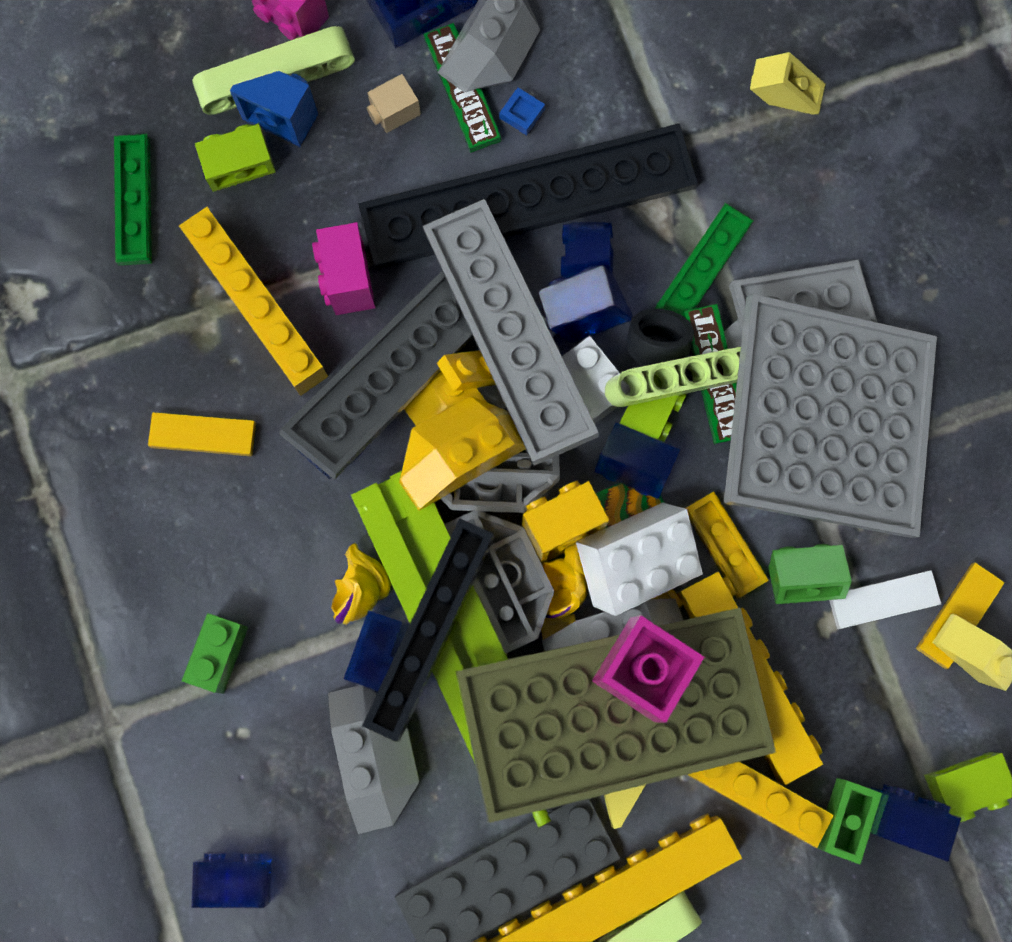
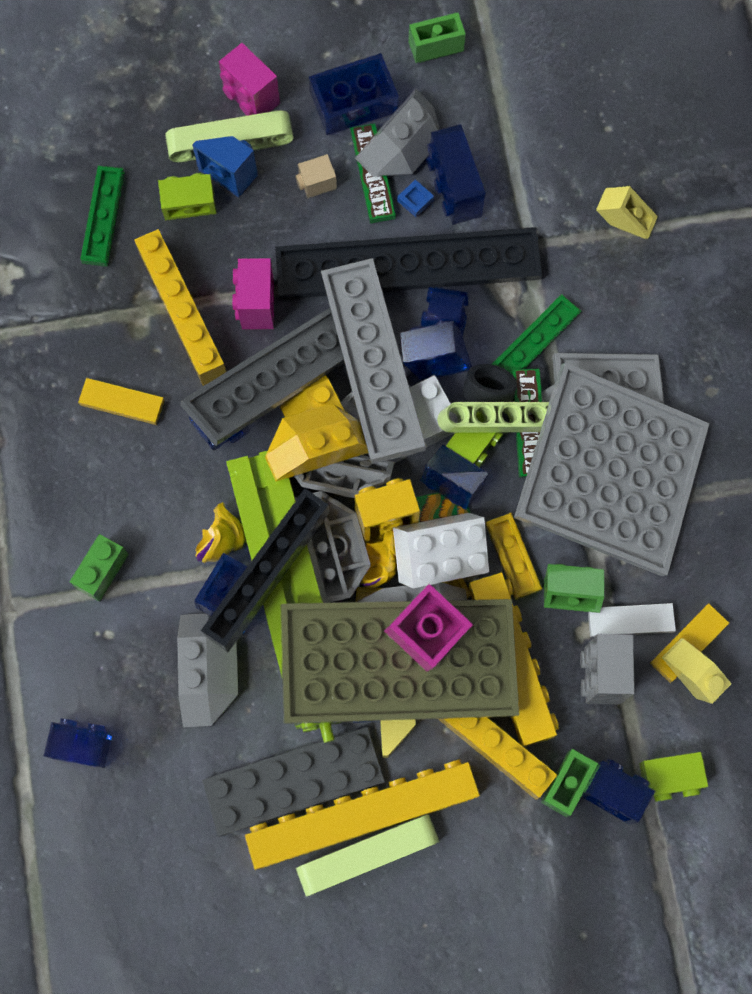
camera: 10 degrees right, 5 degrees down
yellow plate [437,350,496,392] -> none
none -> clear blue brick [426,124,486,225]
none -> light grey brick [580,634,634,705]

